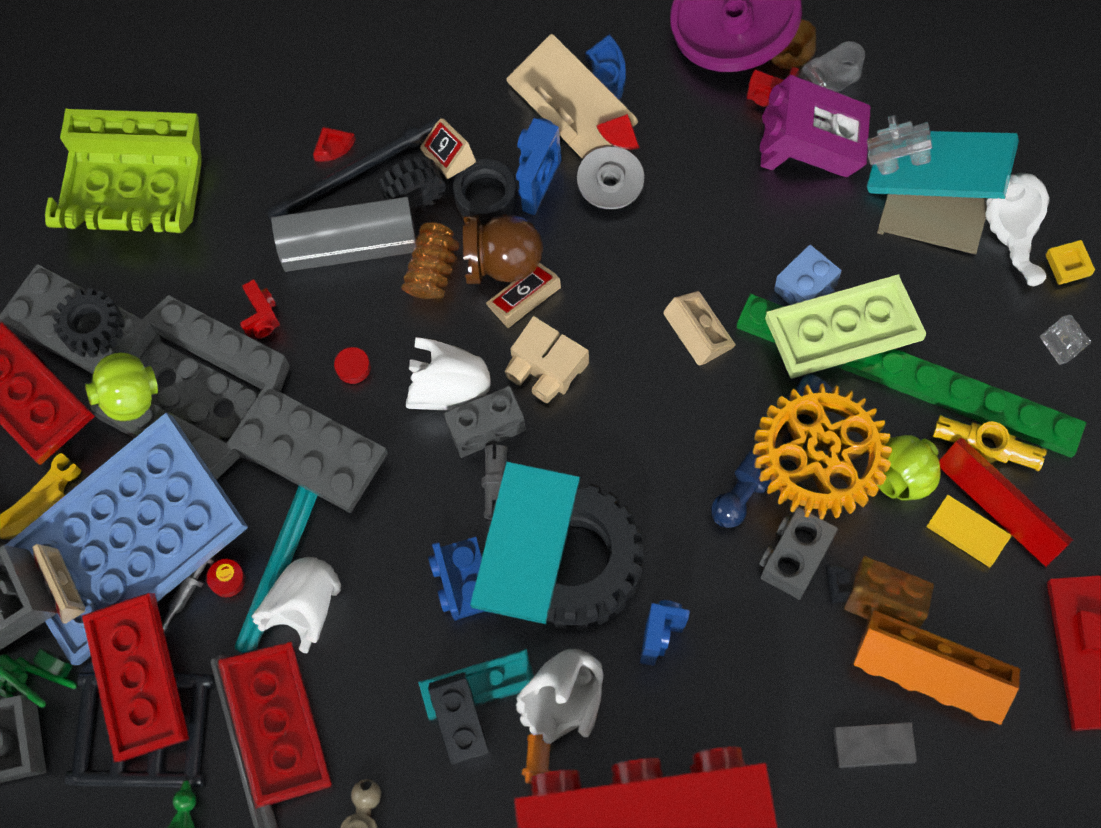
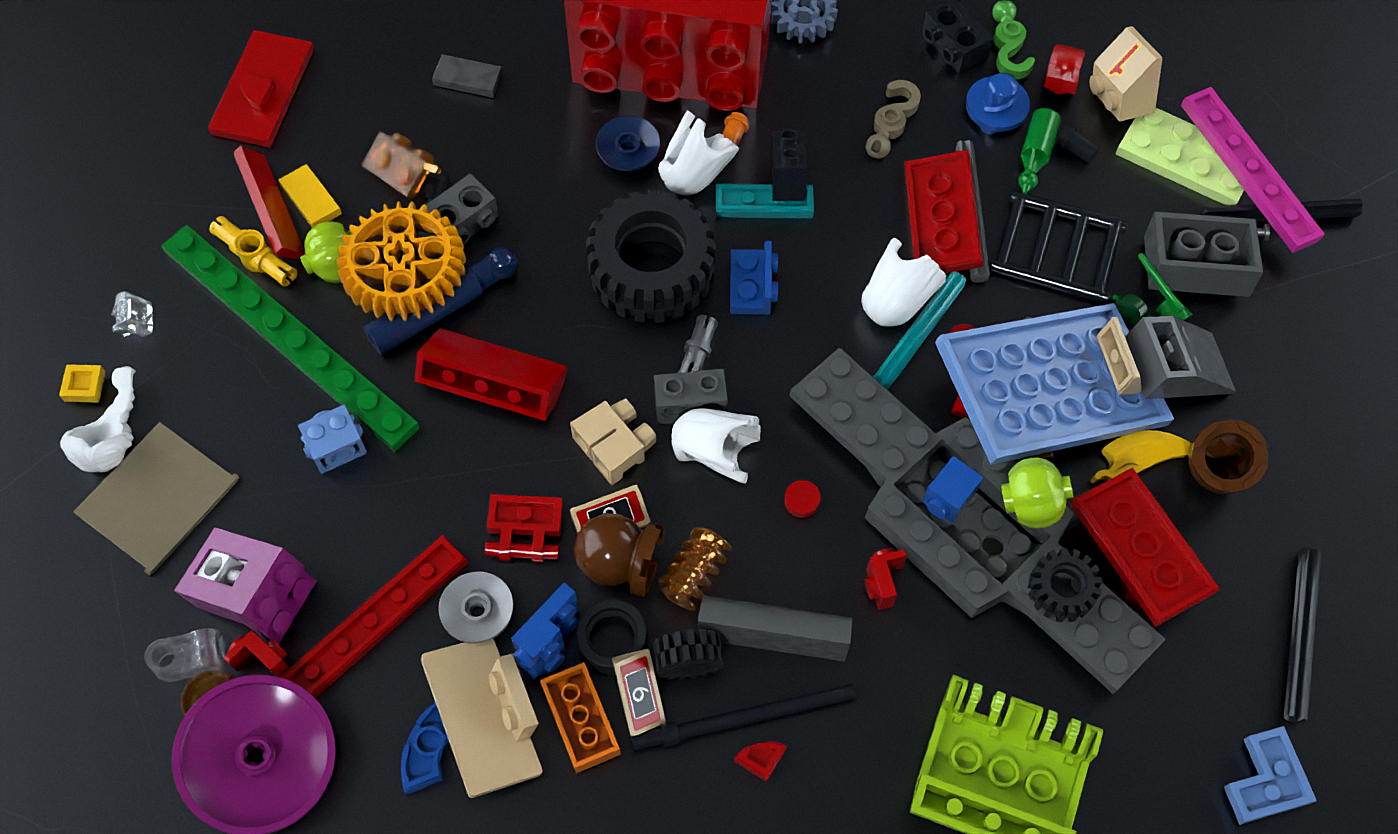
camera: 170 degrees left, 5 degrees down
red tile [82,593,189,762] -> none
teal tile [470,462,580,624] -> none
red tile [596,114,640,150] -> none
blue bracket [640,600,690,666] -> none
tan slope [664,291,736,366] -> none
yellowish green plate [765,274,926,379] -> none
orange brick [854,610,1020,725] -> none
clear hips [867,115,933,175] -> none
teal tile [867,130,1019,199] -> none
none -> red tile [279,535,468,699]
none -> red brick [414,328,568,421]
none -> red plate [485,494,563,563]
none -> orange piece [540,662,621,773]
none -> dark blue dish [596,116,660,171]
none -> blue brick [922,456,984,523]

